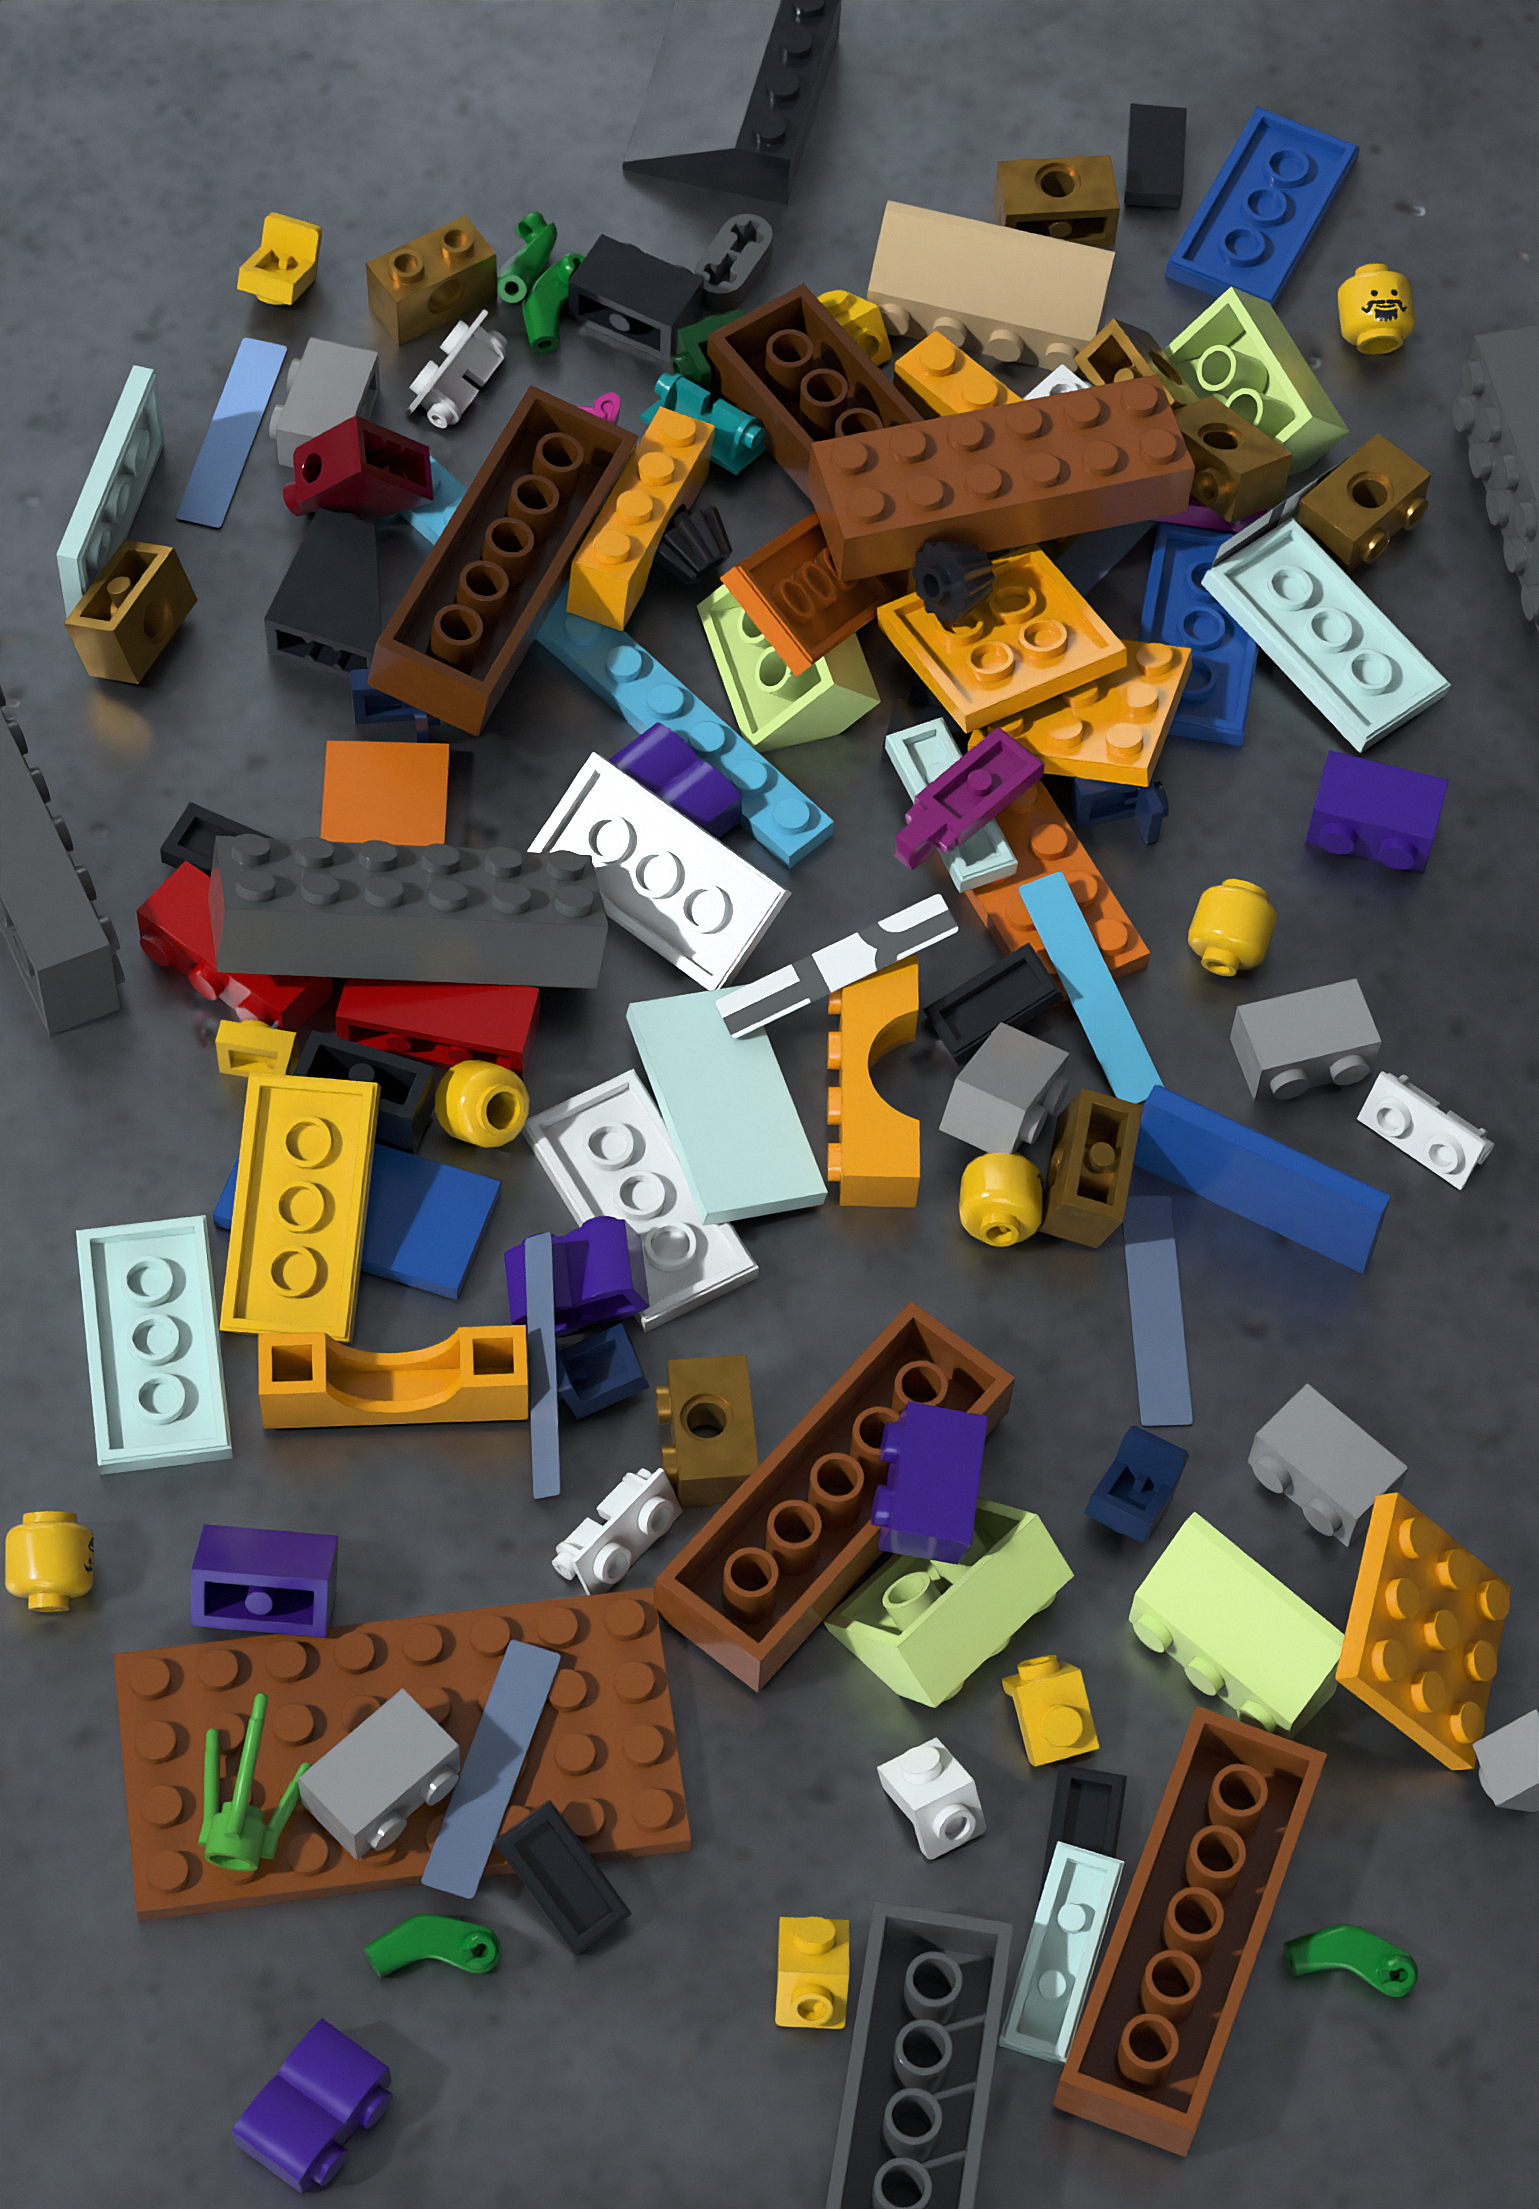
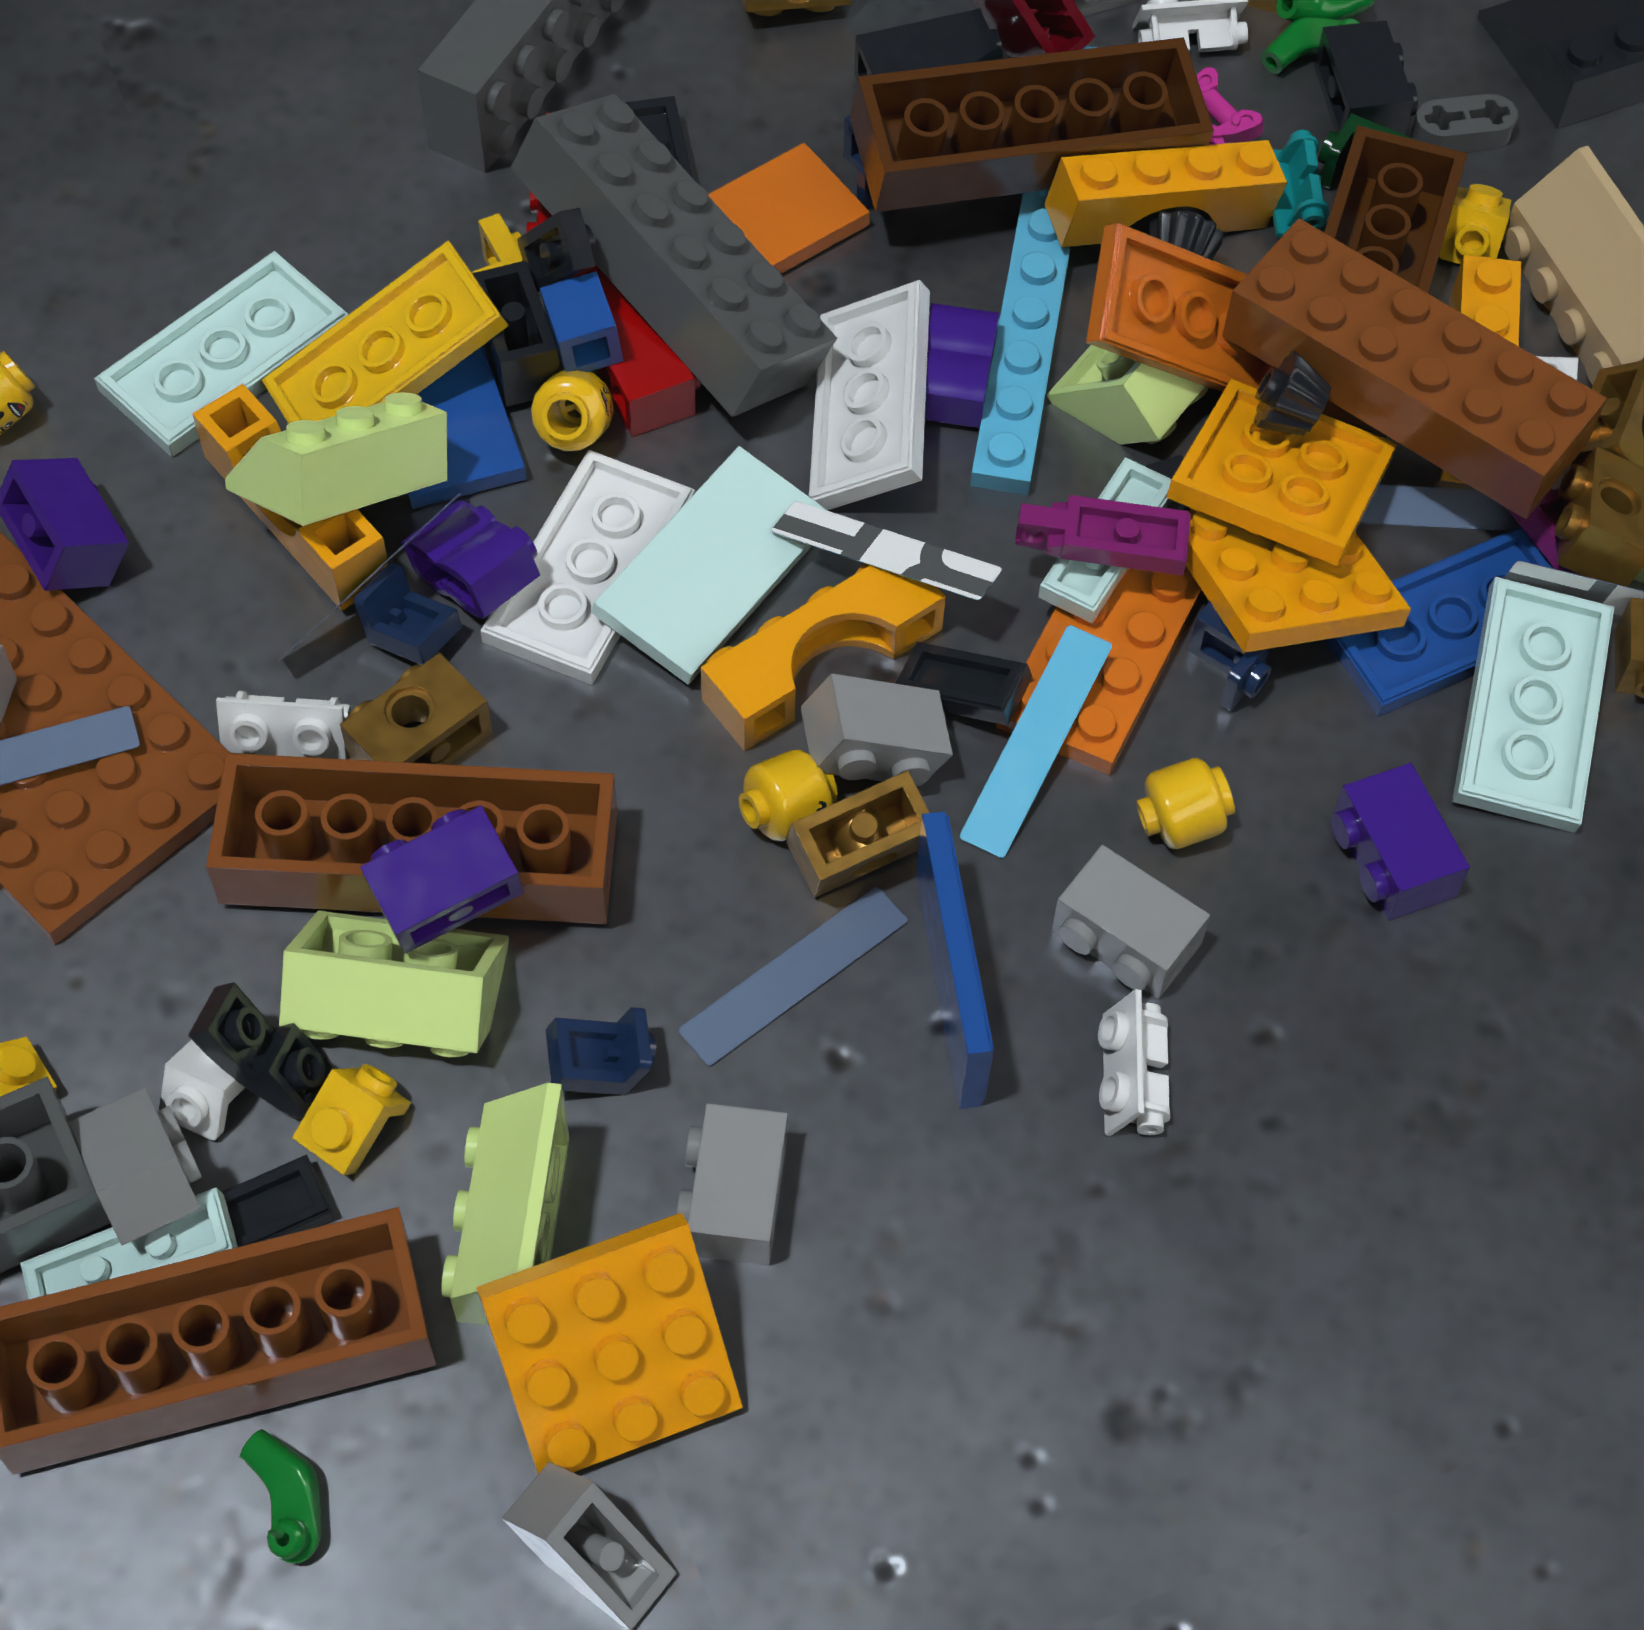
camera: 55 degrees right, 0 degrees up
none -> light grey brick [69,1087,202,1246]
none -> black slope [188,982,332,1119]
none -> yellowish green slope [225,392,447,526]
none -> black plate [517,208,596,294]
none -> blue brick [540,271,623,372]

